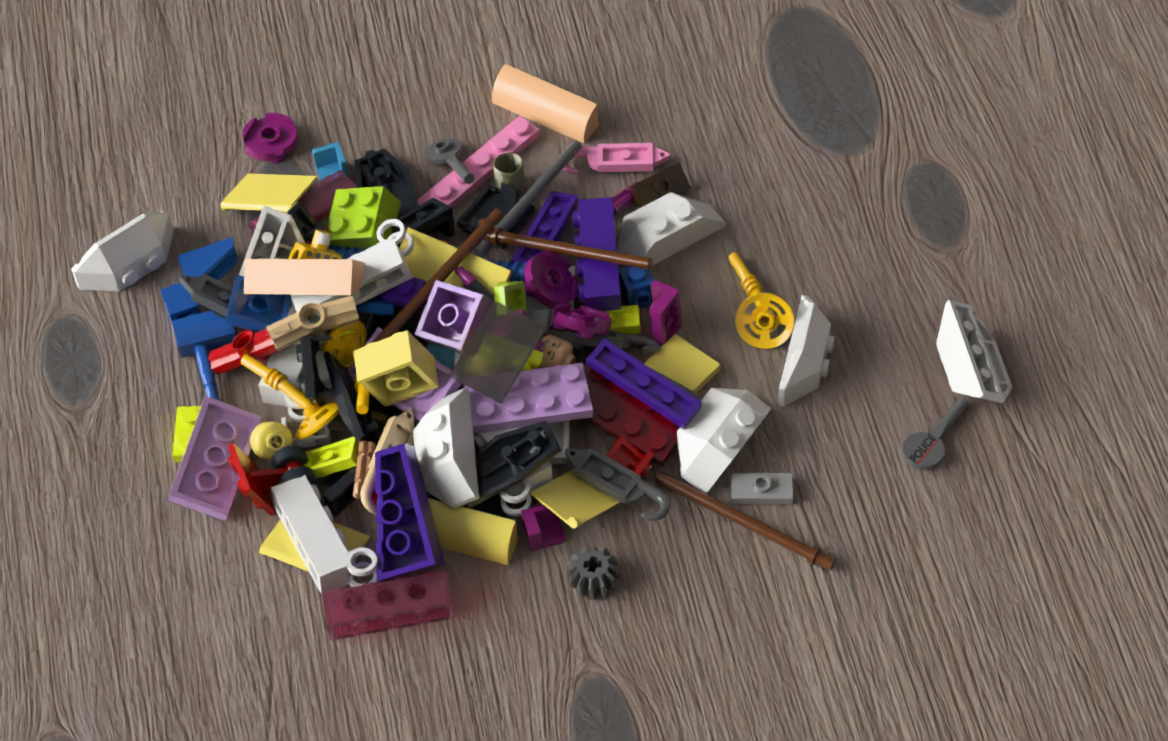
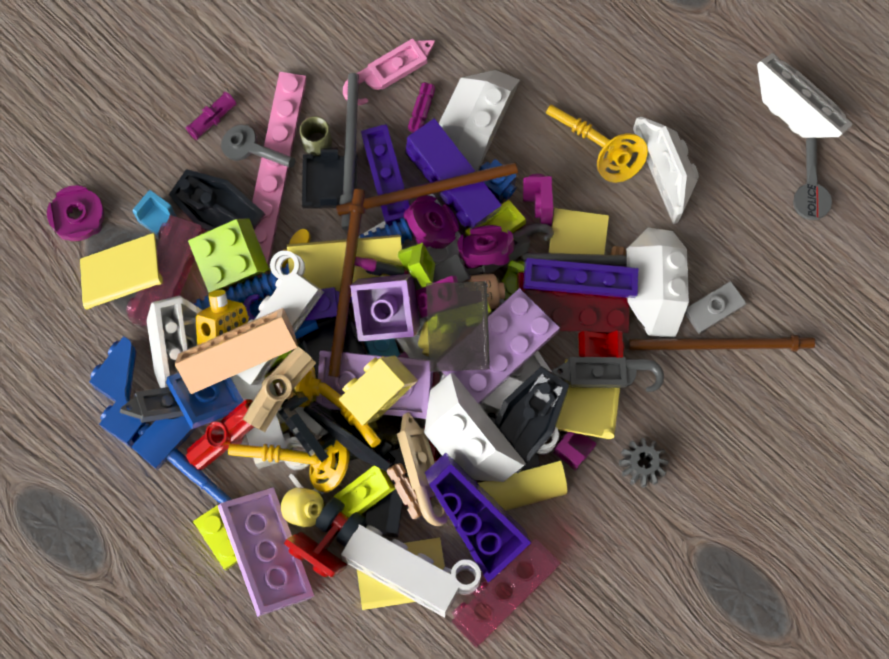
camera: 40 degrees left, 20 degrees up
white wedge [71,210,174,292] -> none
black bracket [285,201,329,243] -> none
black panel [391,198,456,248] -> none
light nougat brick [492,64,599,144] -> none
dark brown plate [629,162,691,209] -> none
none -> magenta pin [185,92,237,140]

